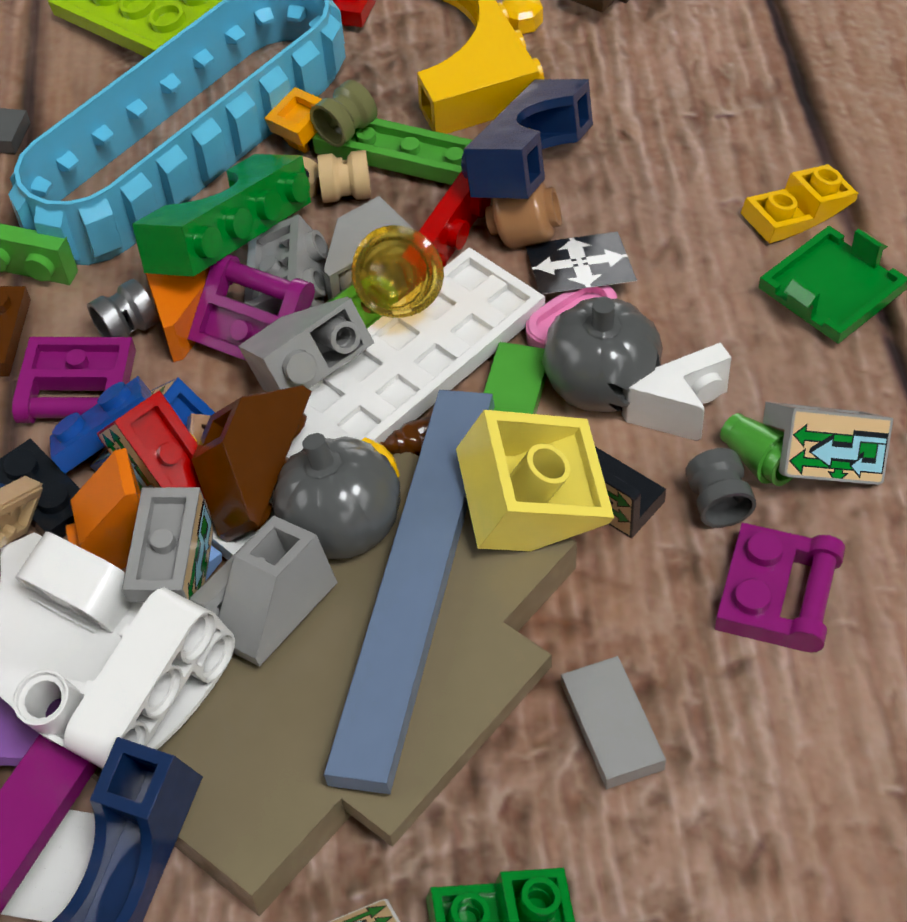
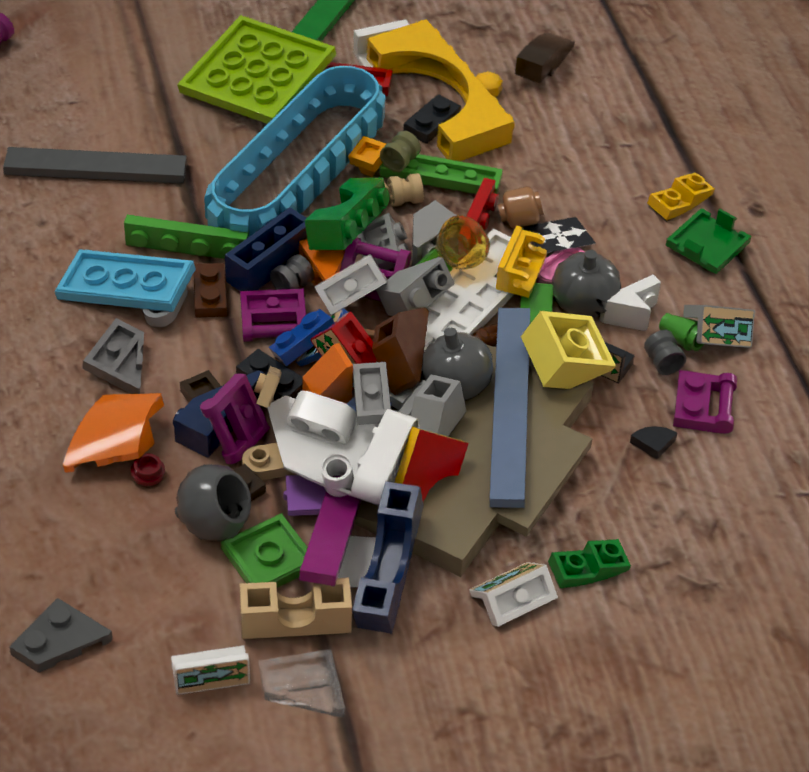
camera: 15 degrees left, 5 degrees down
dark blue arch [461,79,593,199] -> none
light grey tile [561,656,666,789] -> none
none -> dark blue brick [225,207,307,291]
none -> white panel [315,254,387,315]
none -> red tile [394,427,469,502]
none -> black plate [403,94,461,144]
none -> yellow hinge [496,226,547,298]
none -> black tile [630,426,677,459]

